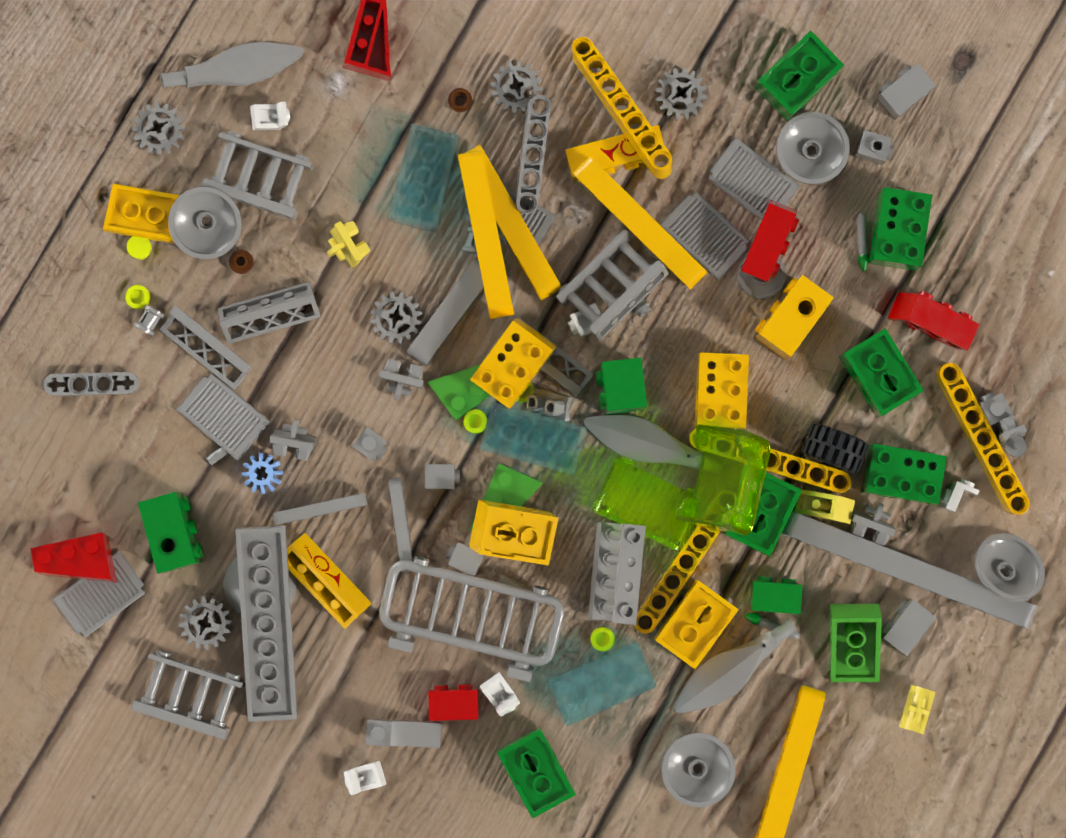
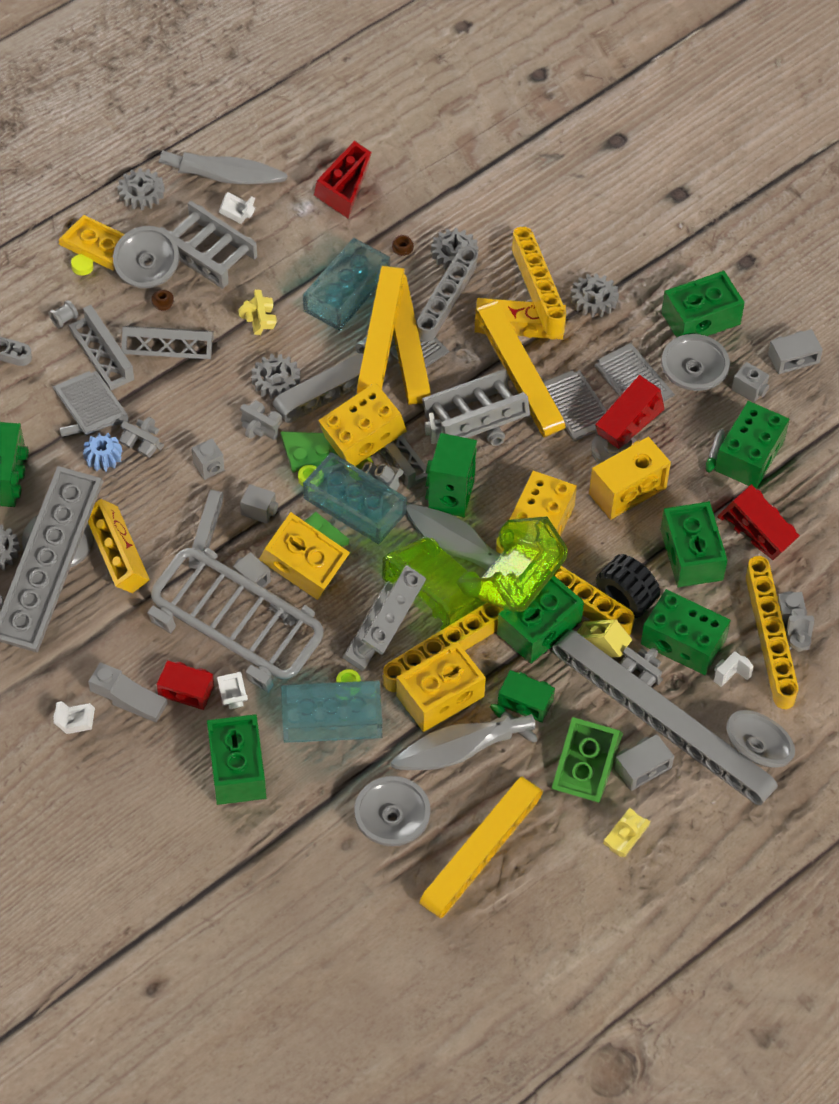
camera: 20 degrees right, 30 degrees down
neon yellow tile [125,285,151,310] -> none
light grey beam [273,493,368,525] -> none

